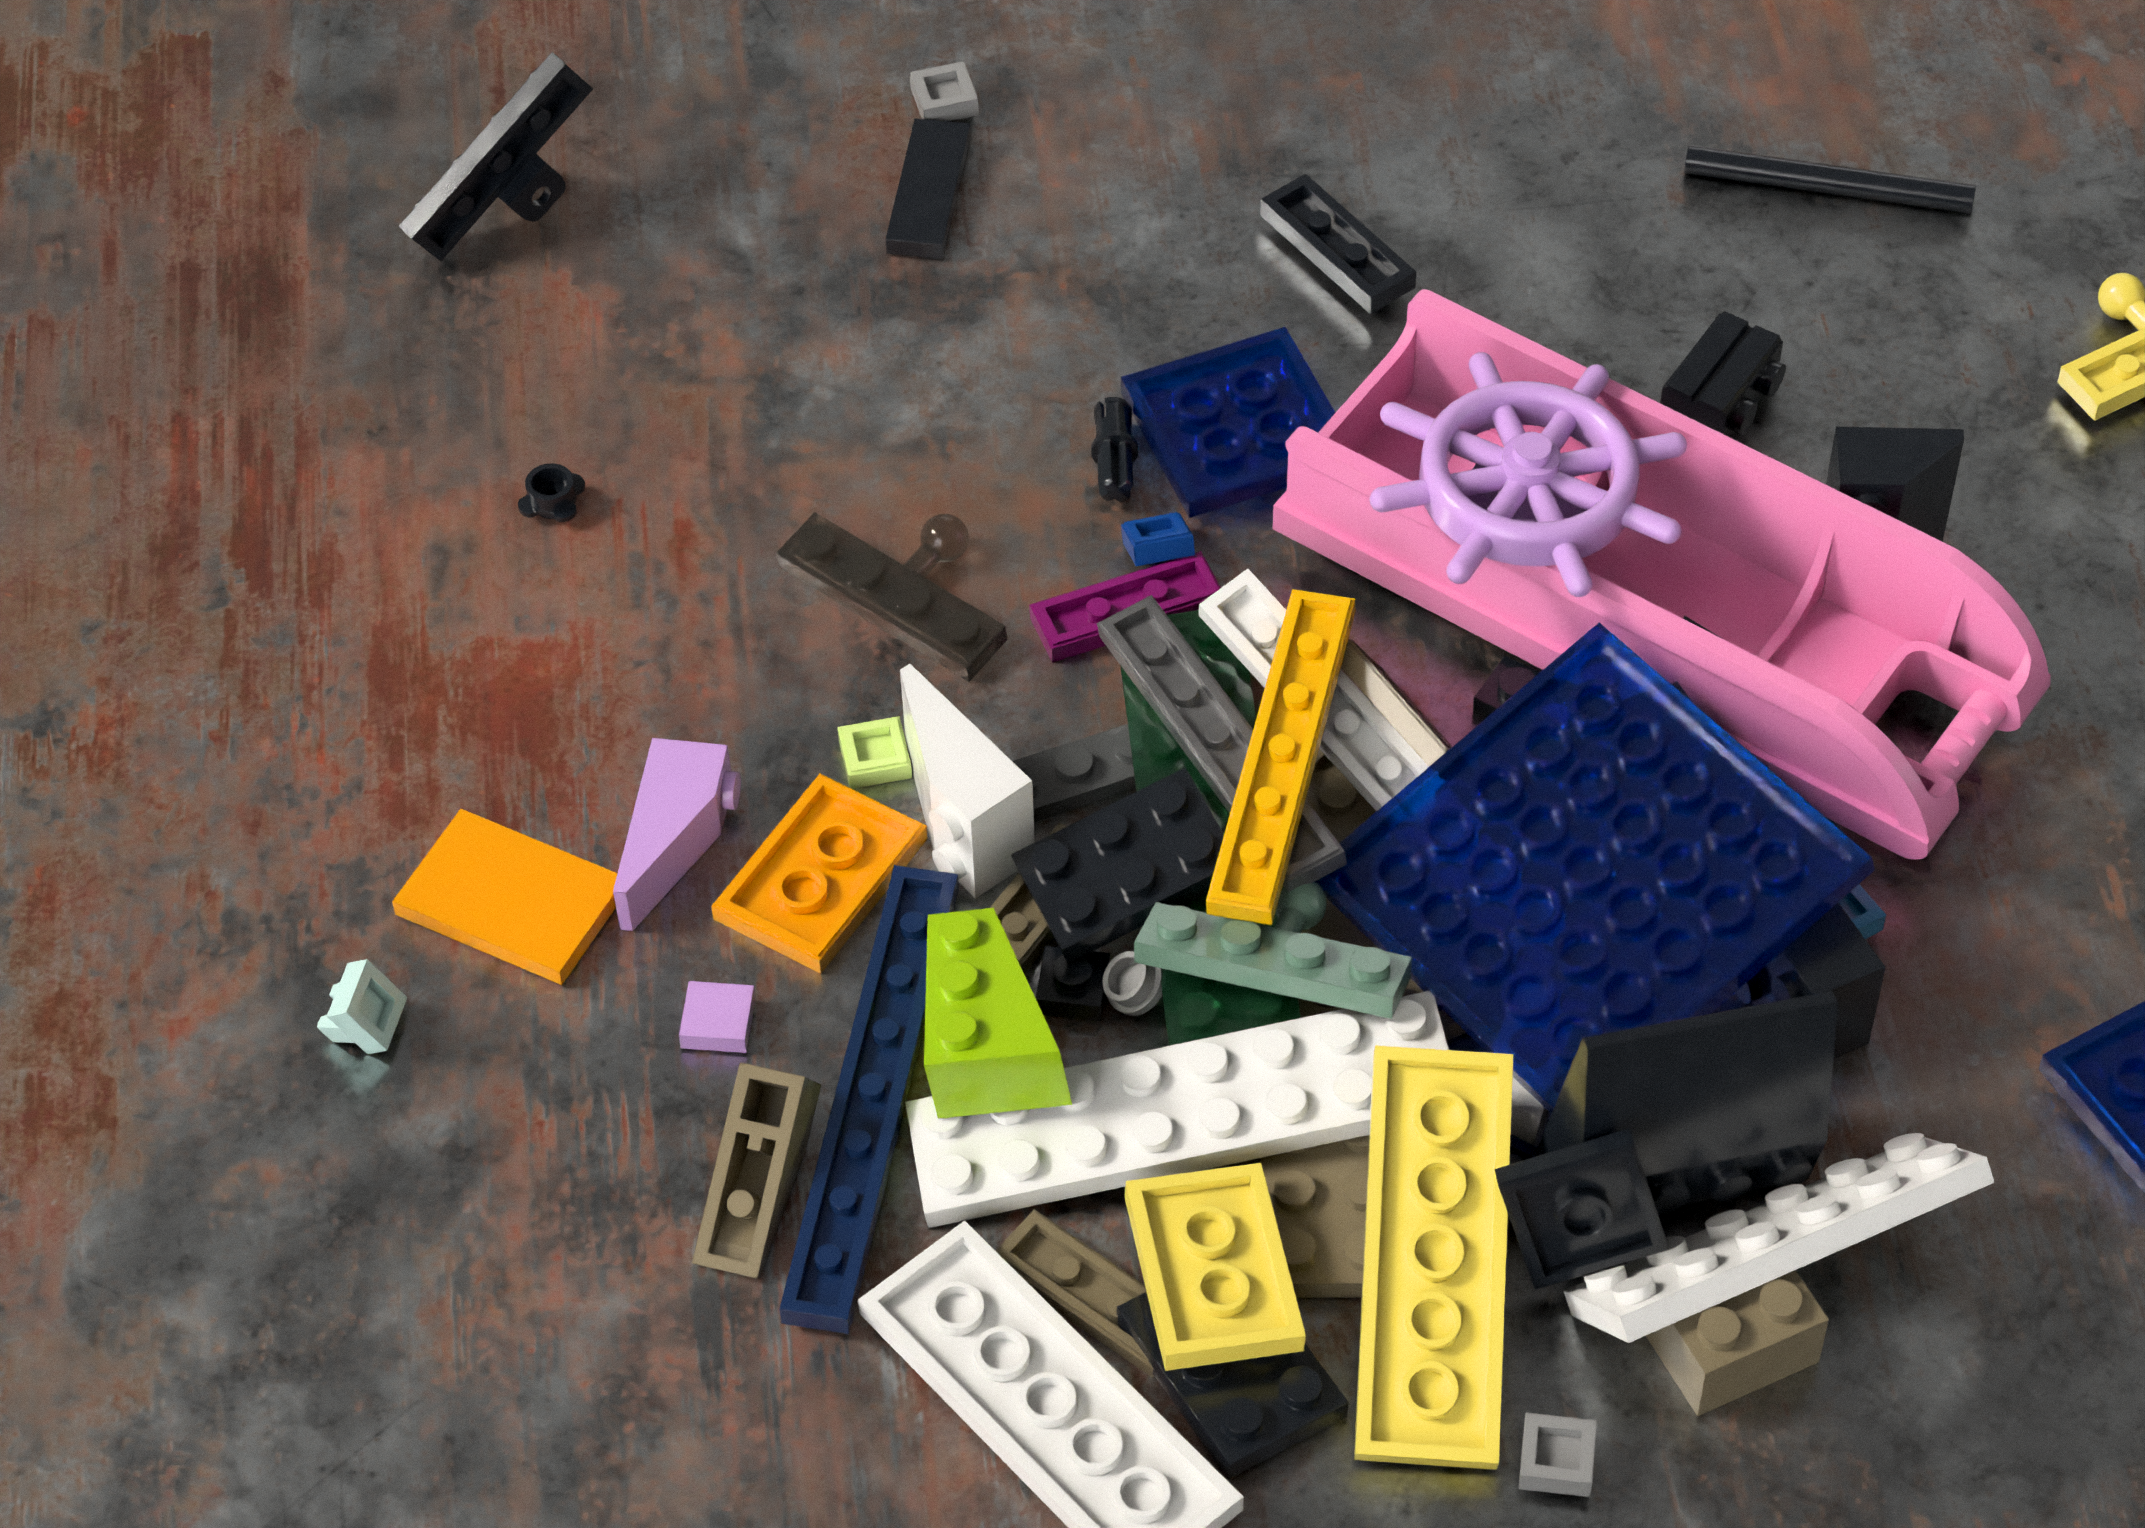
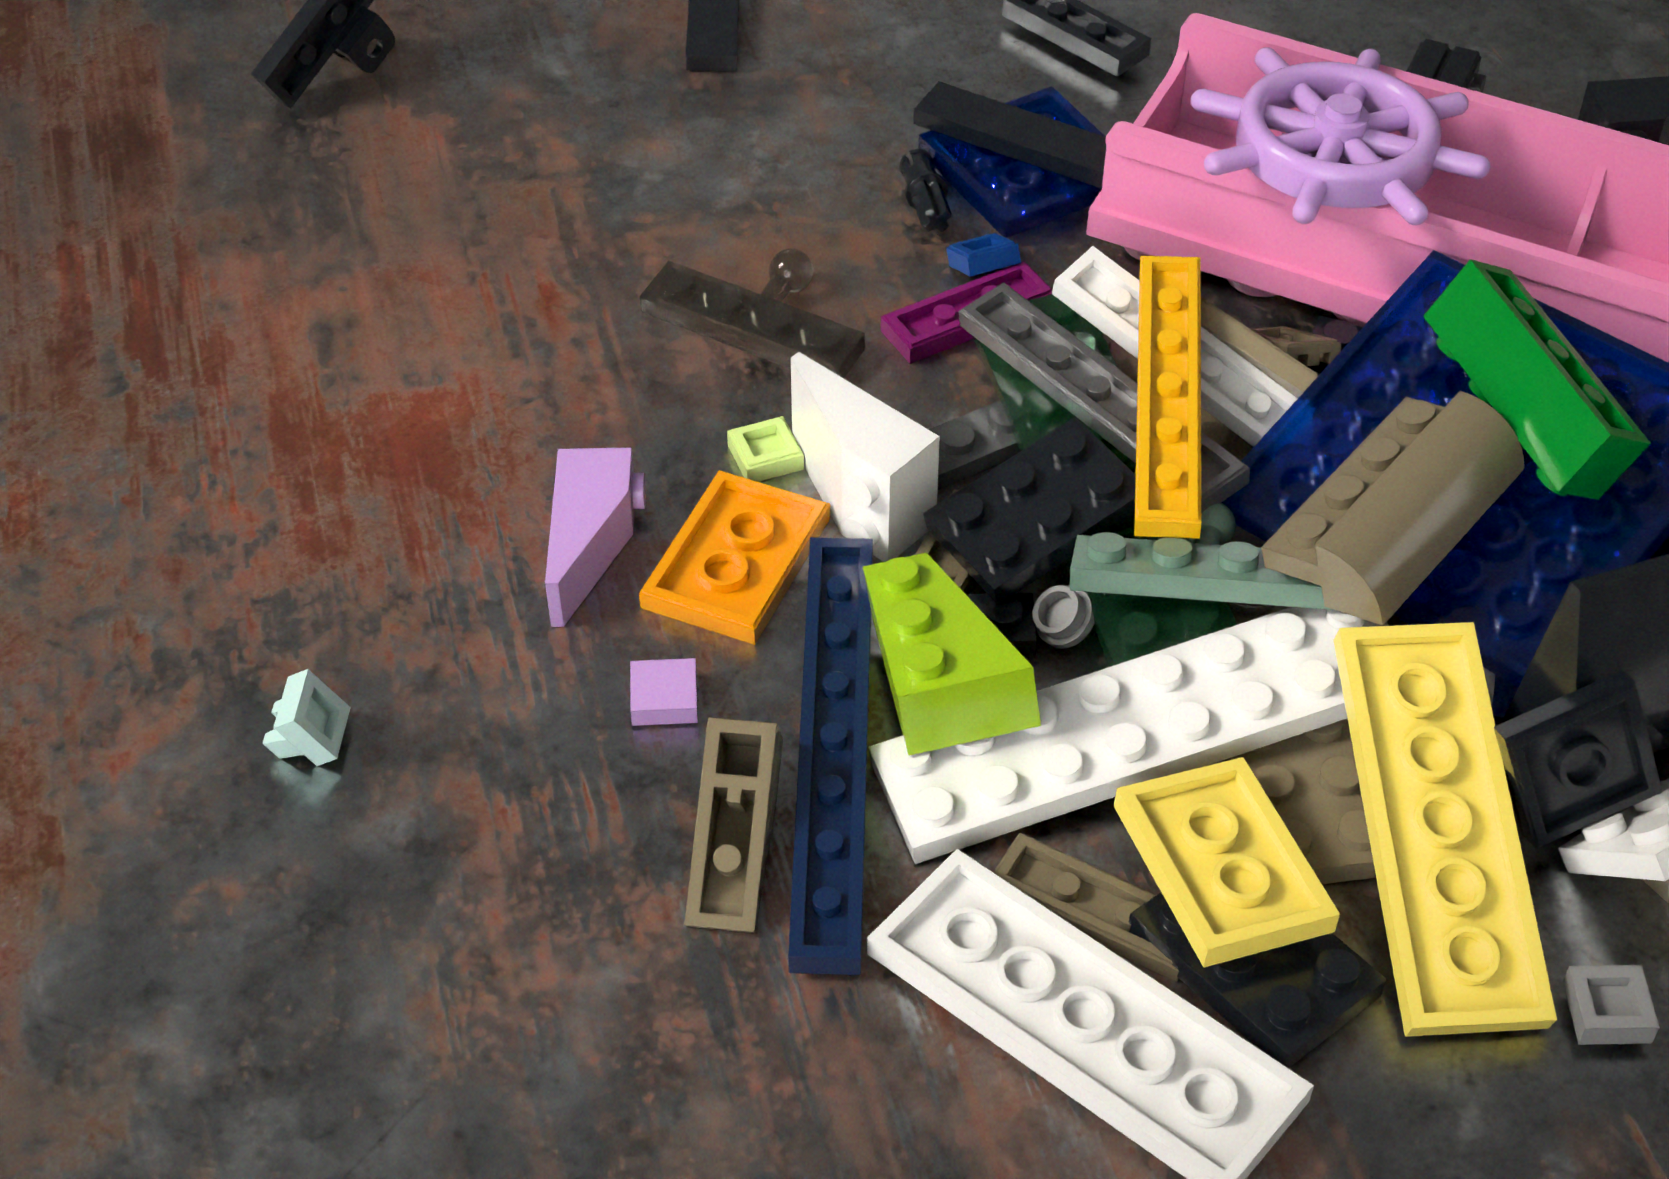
camera: 10 degrees left, 5 degrees down
light orange tile [392,809,618,985] -> none
black plate [518,463,585,522] -> none
none -> black tile [913,81,1107,189]
none -> dark tan tile [1251,326,1341,366]
none -> dark tan brick [1261,391,1525,626]
none -> green brick [1423,259,1651,500]

